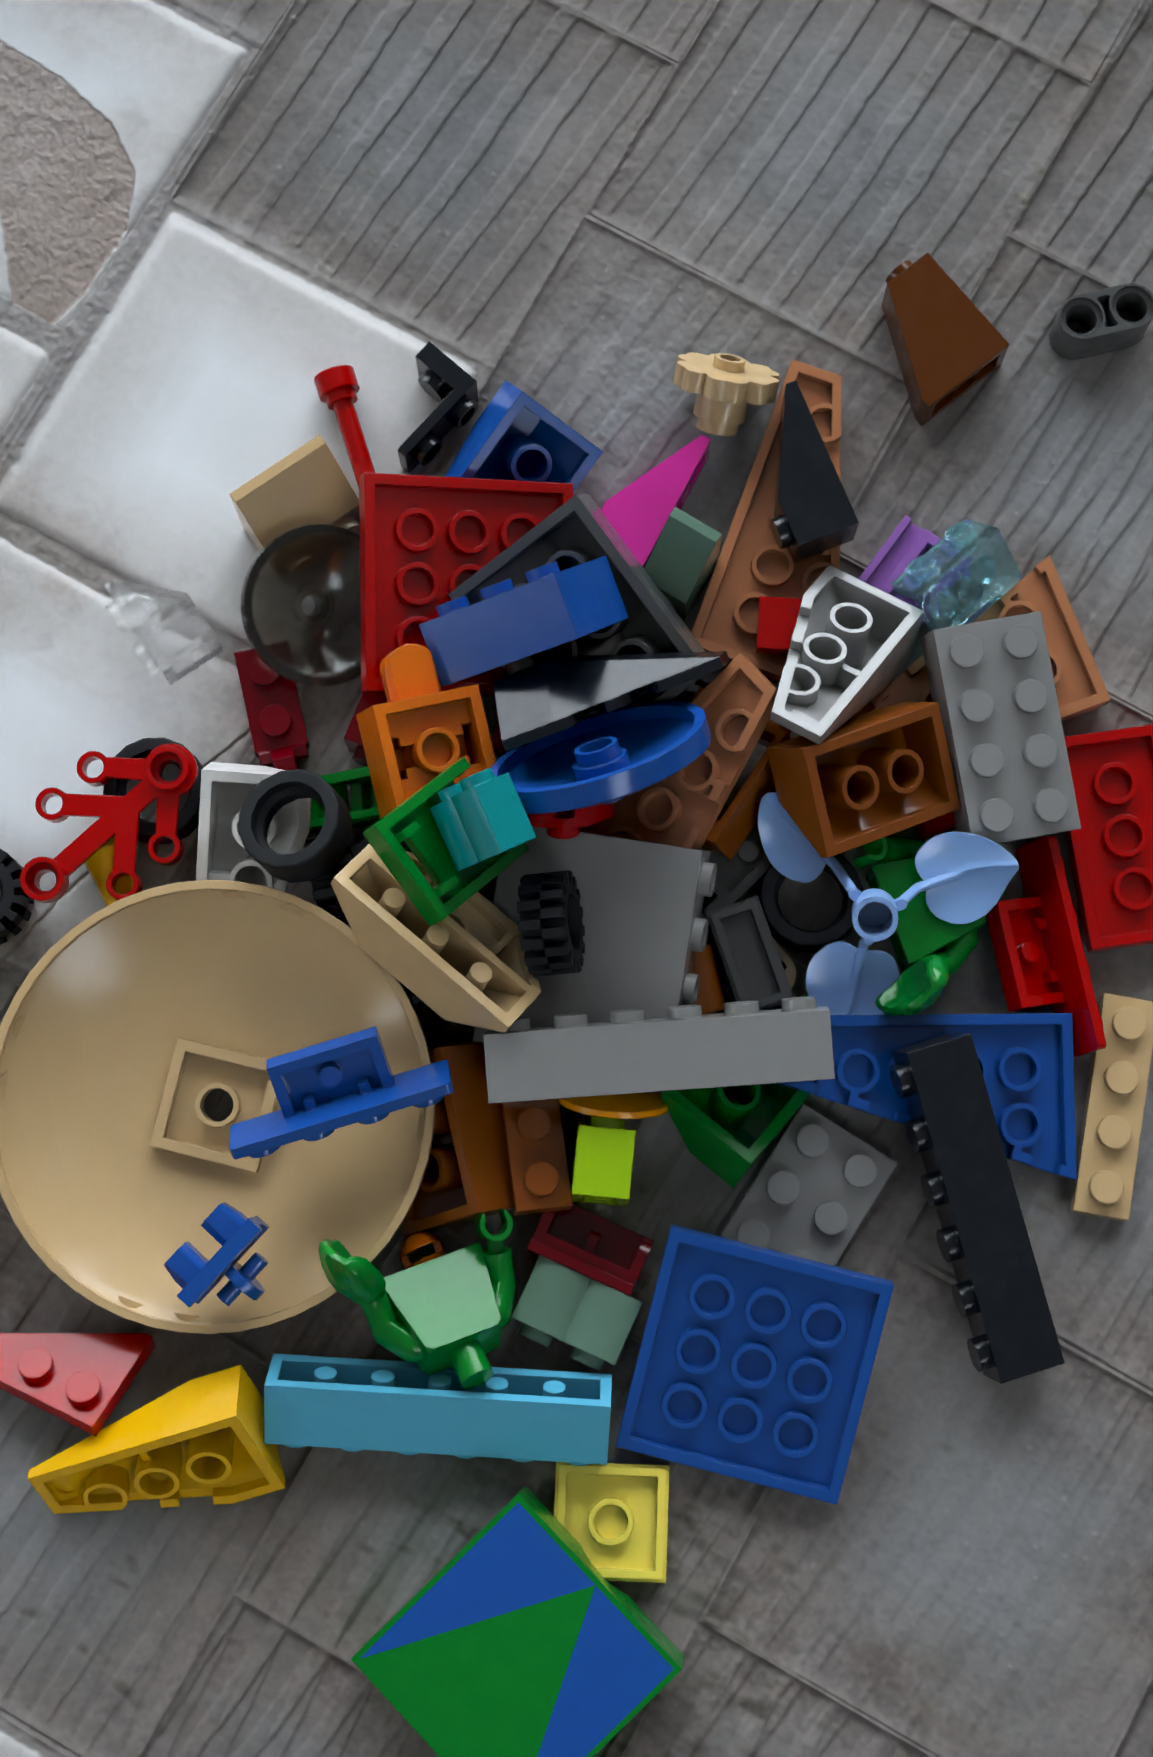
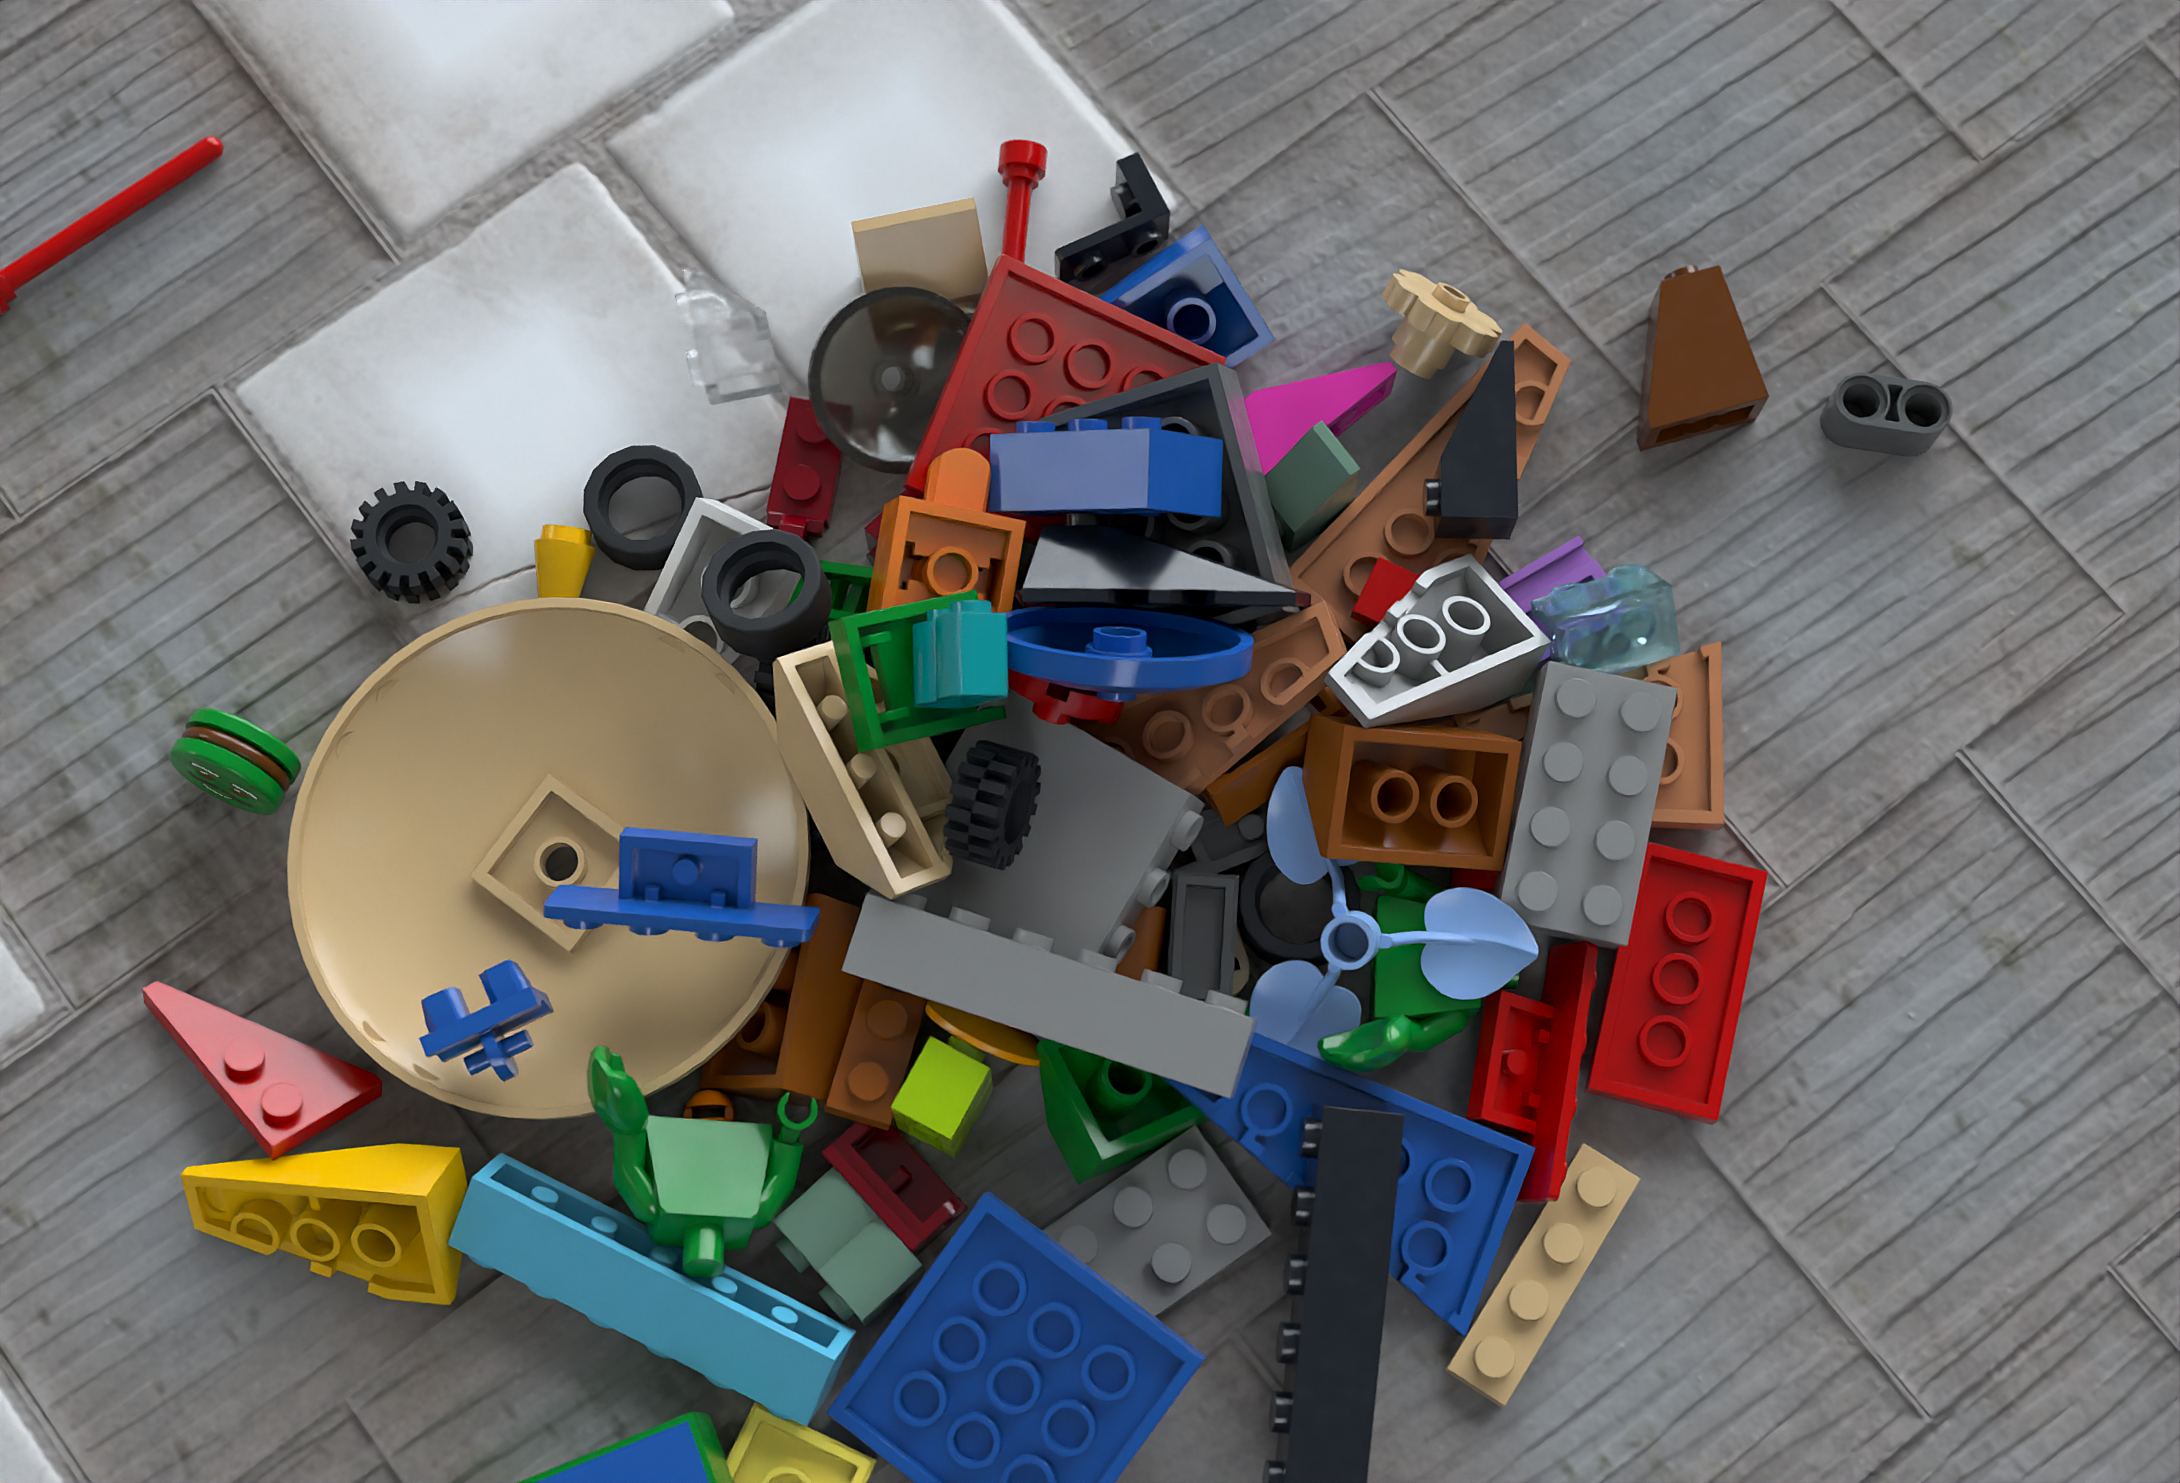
camera: 20 degrees right, 5 degrees down
red plant [20,743,198,903] -> none

